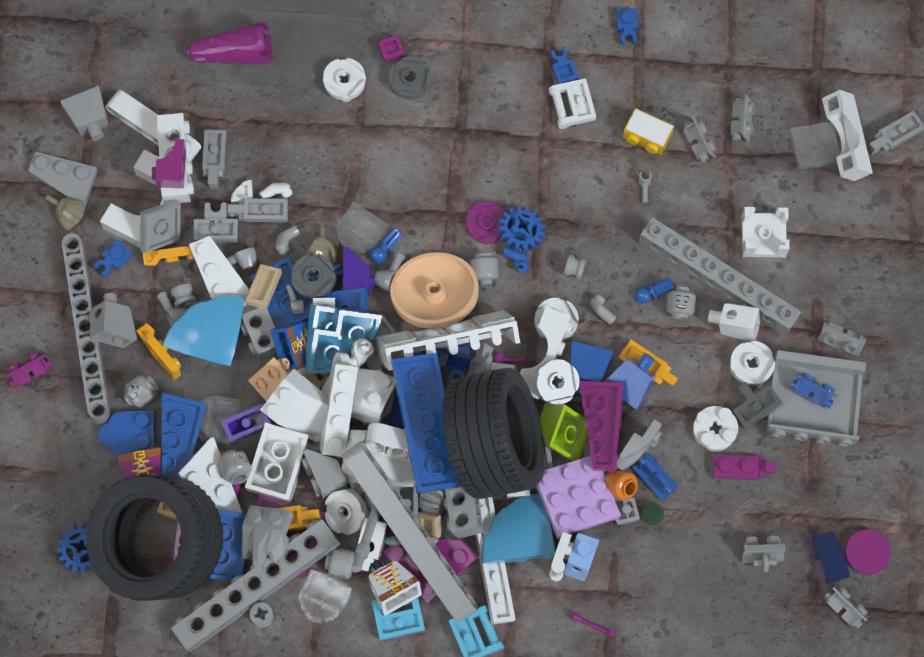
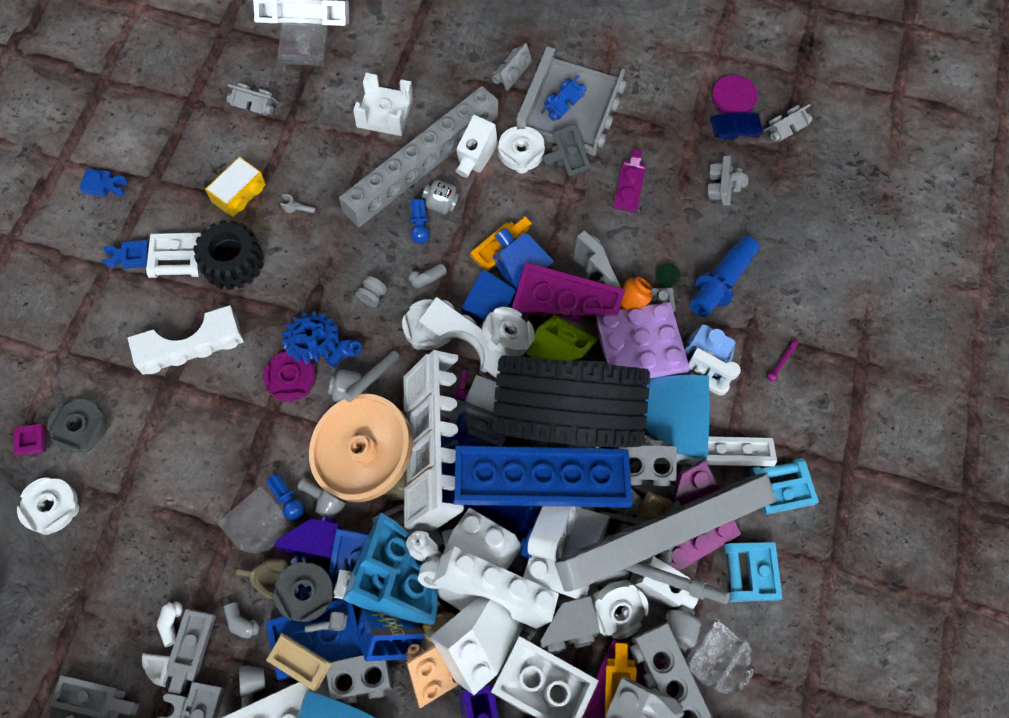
camera: 80 degrees left, 5 degrees down
white torso [368,561,422,616] -> none
blue hinge [632,453,679,501] -> none
light grey hinge [683,116,717,163] -> none
white plate [693,406,738,451] -> none
none -> white arch [128,306,244,375]
none -> black tyre [193,220,264,290]
none -> light grey bar [343,351,399,402]
none -> blue gear [690,236,759,317]

